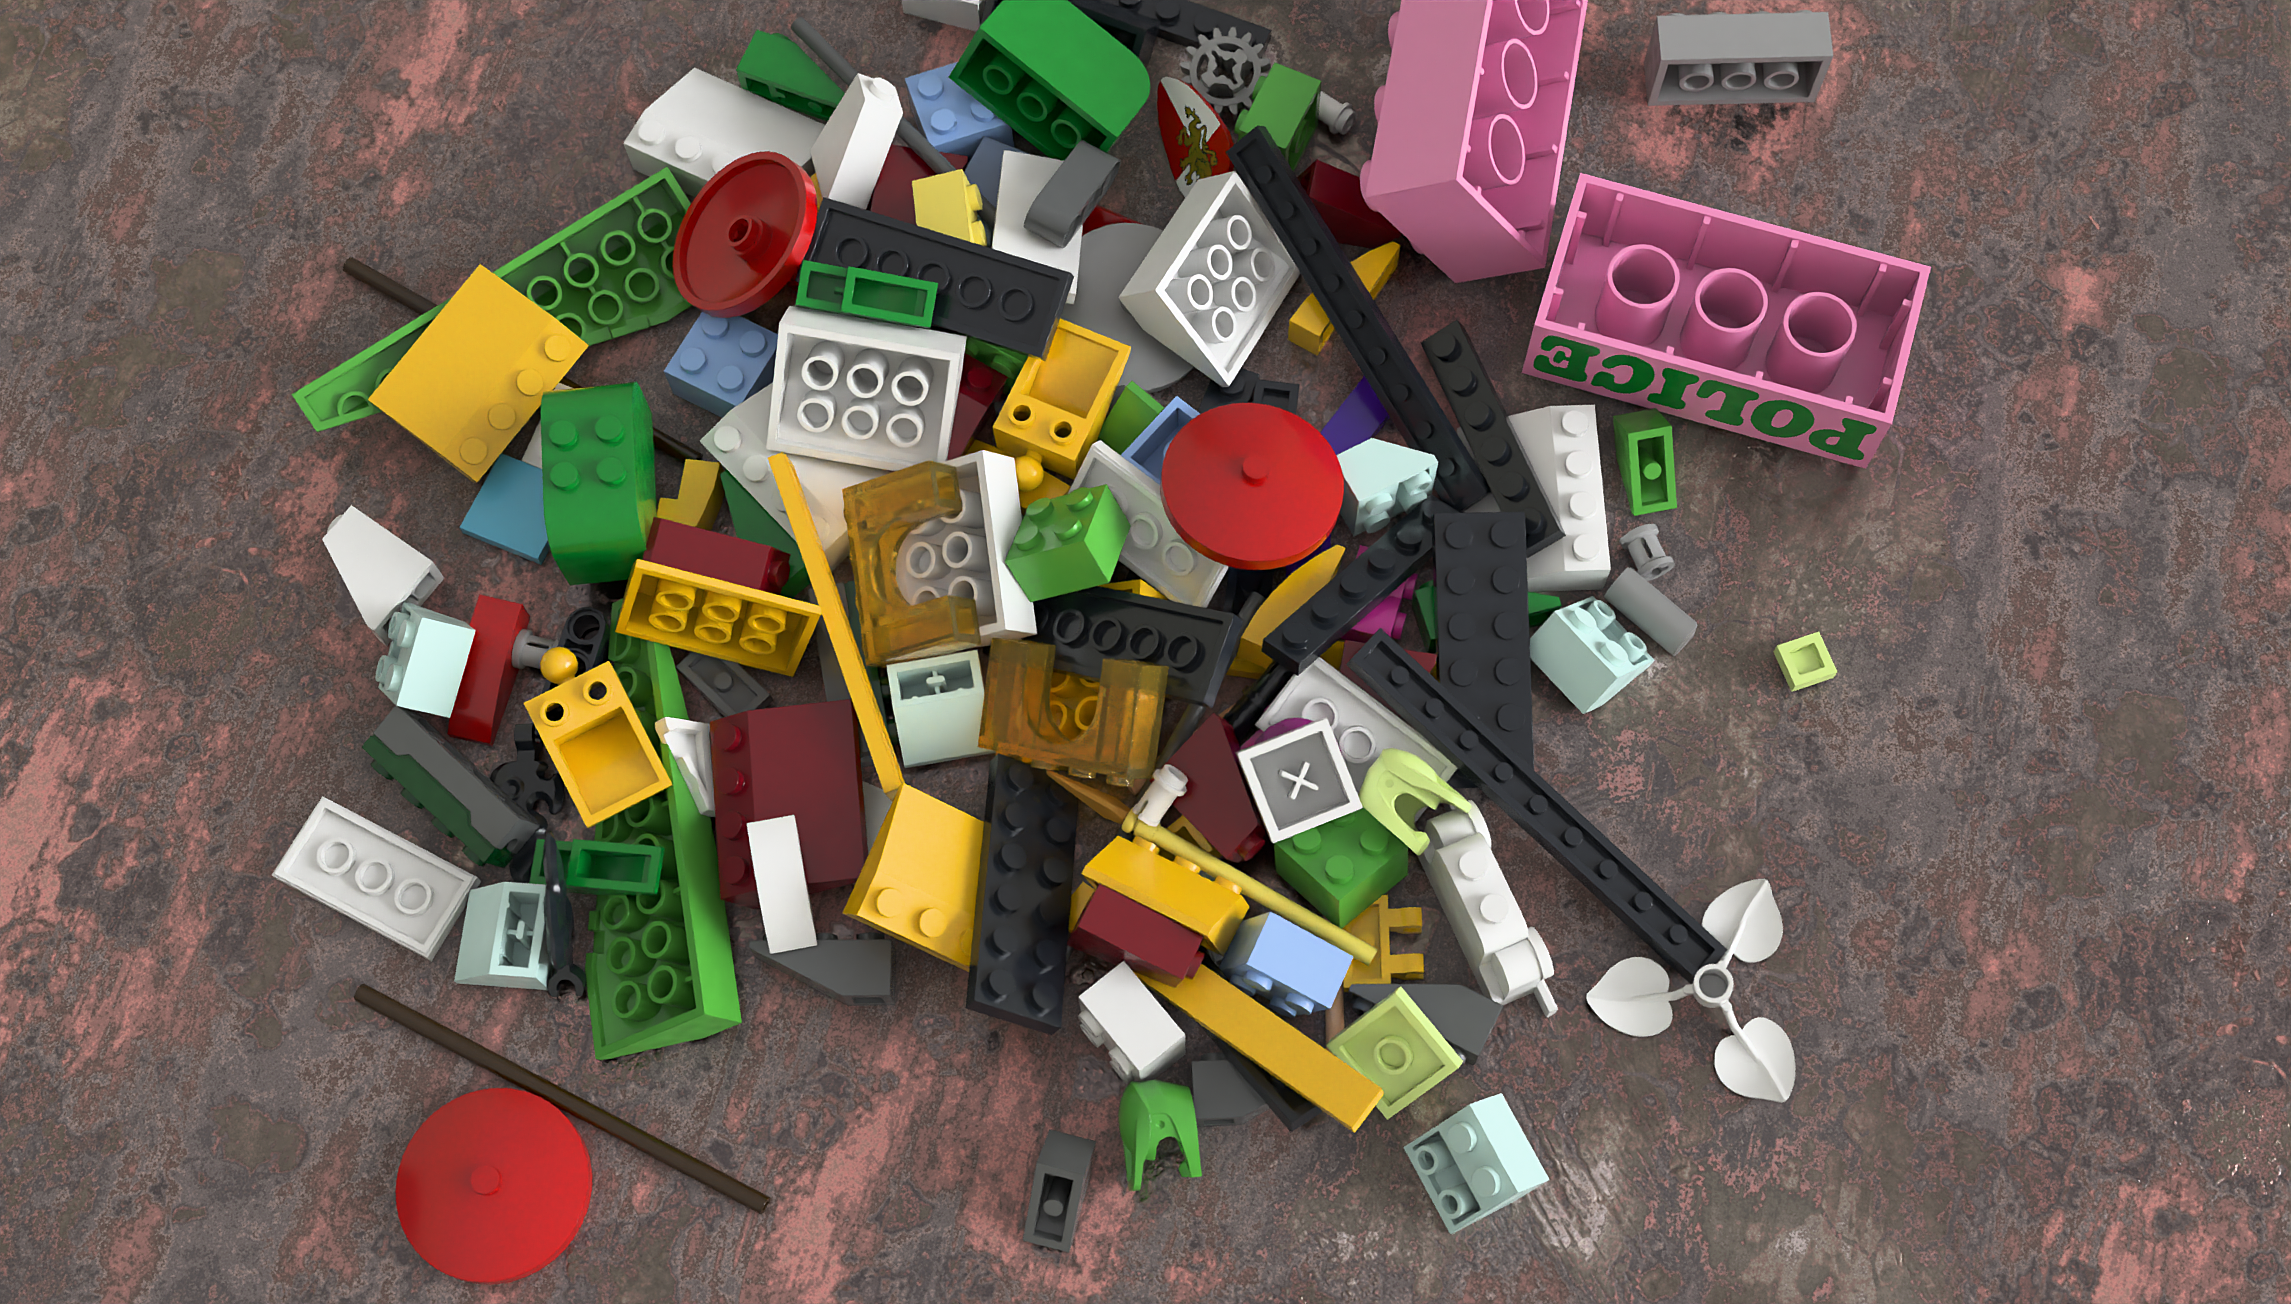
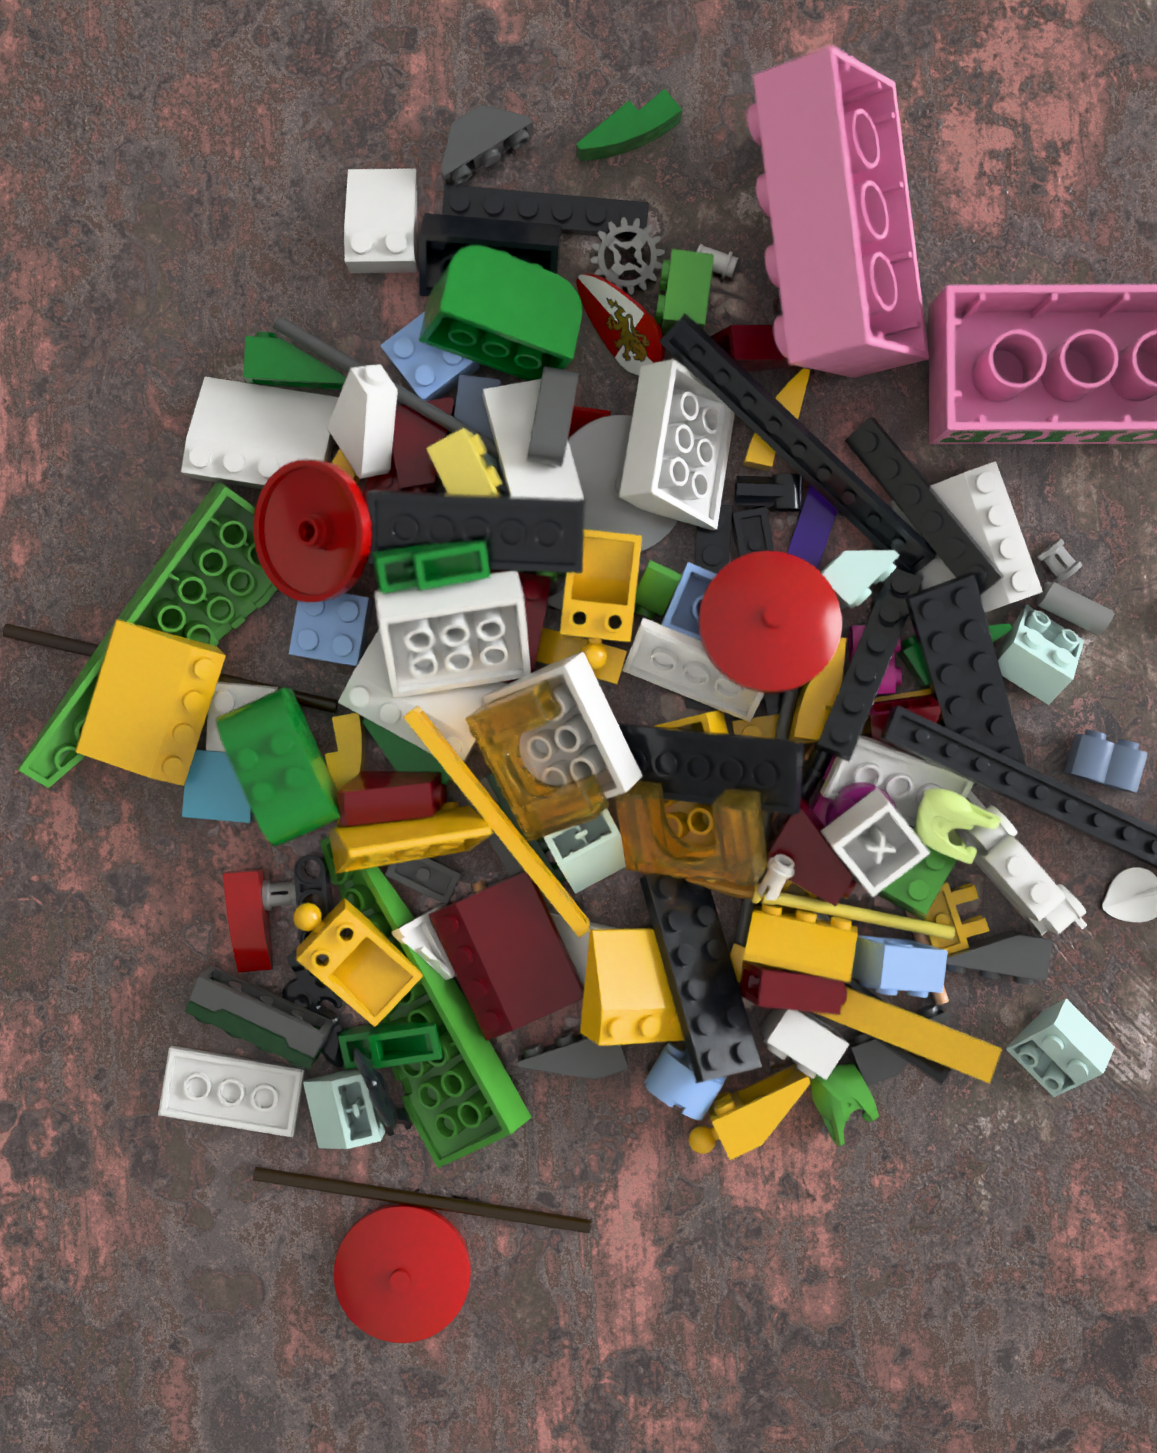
camera: 20 degrees left, 20 degrees up
white slope [322,505,444,646] -> none
light aqua slope [375,602,476,718] -> none
white brick [747,815,817,954] -> none
bright green brick [1005,484,1131,602] -> none
dark grey slope [1022,1129,1096,1253] -> none
yellowish green plate [1326,986,1463,1120] -> none
bright green slope [1613,408,1677,516] -> none
light grey brick [1644,10,1833,106] -> none
none -> light blue brick [644,1042,727,1120]
none -> yellow slope [688,1063,810,1160]
none -> black piece [734,473,803,512]
none -> sand blue brick [1063,729,1148,793]

